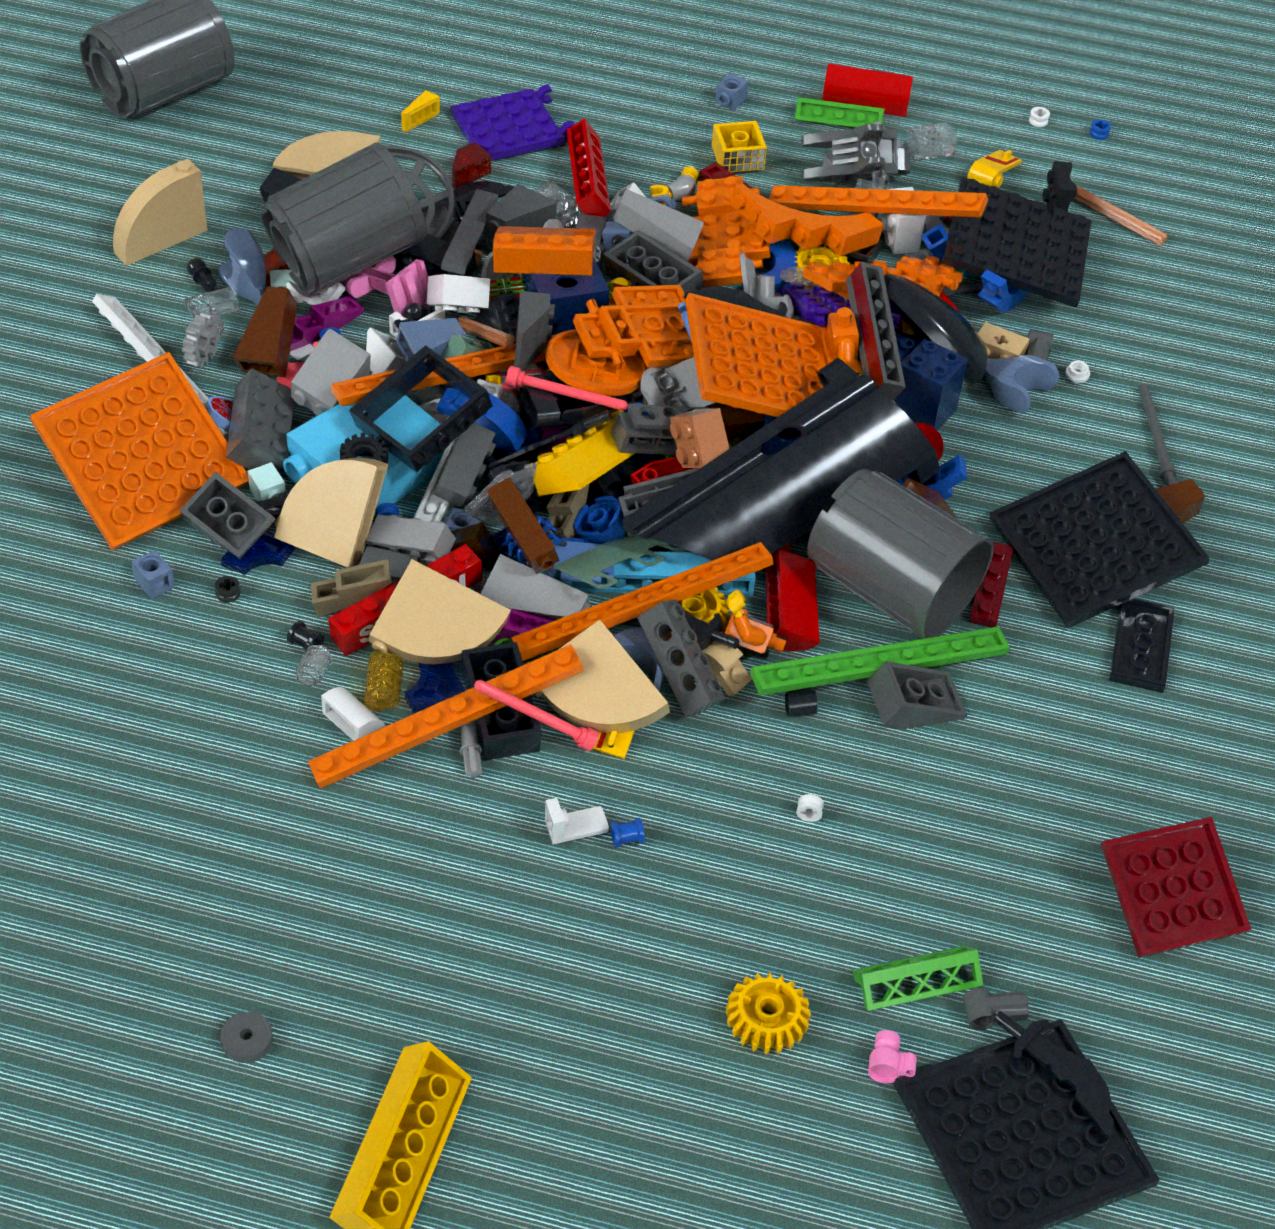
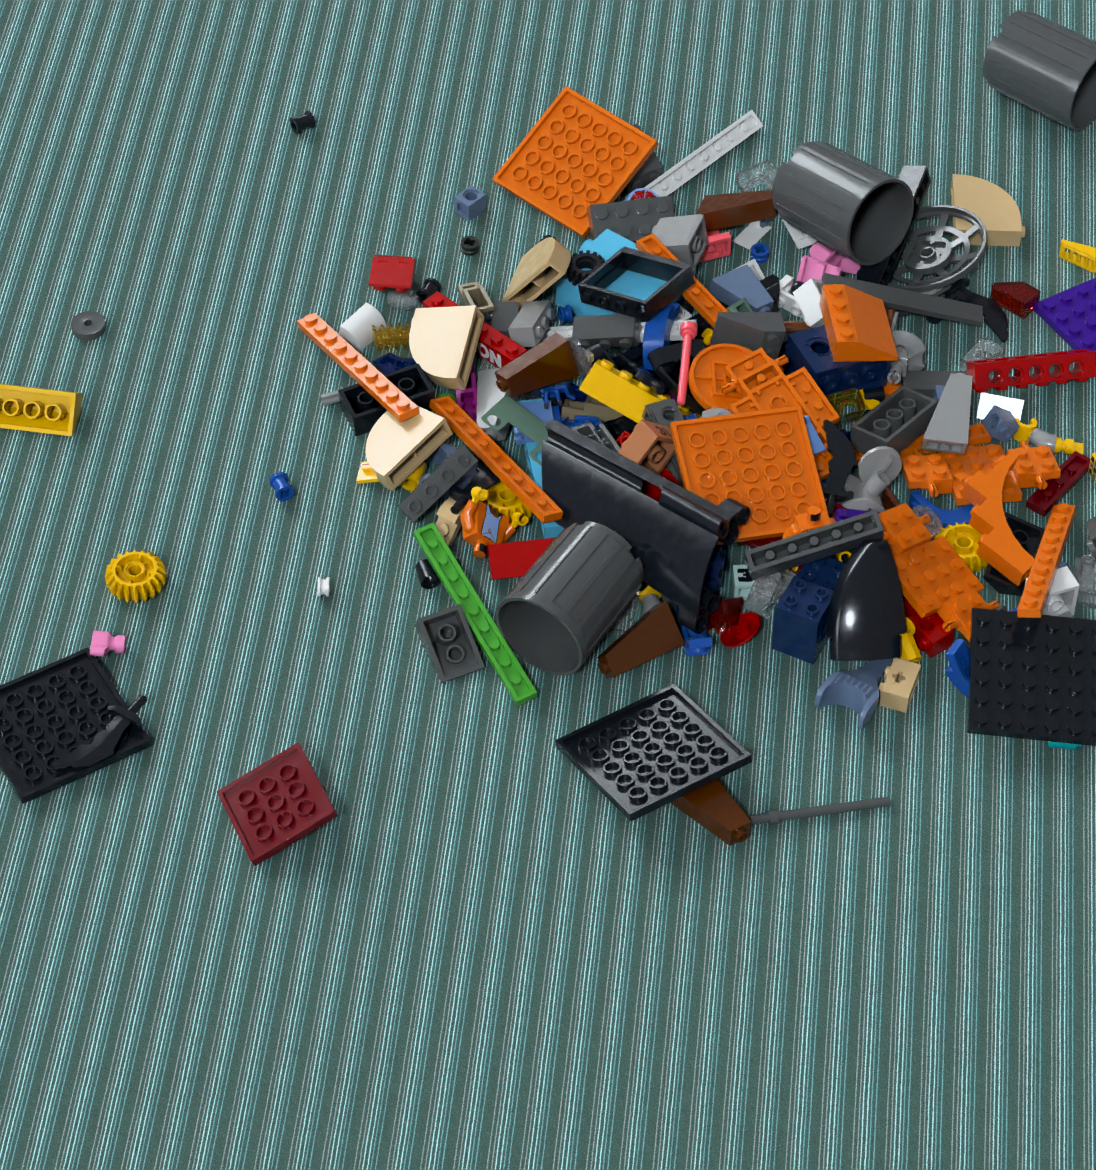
camera: 85 degrees right, 0 degrees up
tan brick [113,158,208,266] -> none
dark grey slope [180,472,276,559] -> none
light grey gear [182,312,221,368] -> none
clear blue tile [221,532,295,575] -> none
light aqua brick [248,462,286,501] -> none
magenta slope [290,296,364,351] -> none
coral piece [474,680,599,751] -> none
dark grey slope [486,184,557,252] -> none
white bracket [545,798,609,844] -> none
bright green fence [853,945,984,1011] -> none
dark grey piece [963,989,1029,1030] -> none
dark red plate [969,542,1013,628] -> none
dark grey piece [1027,329,1054,361] -> none
white plate [1065,361,1090,383] -> none
black tile [1109,599,1175,693] -> none
none -> red slope [369,255,416,292]

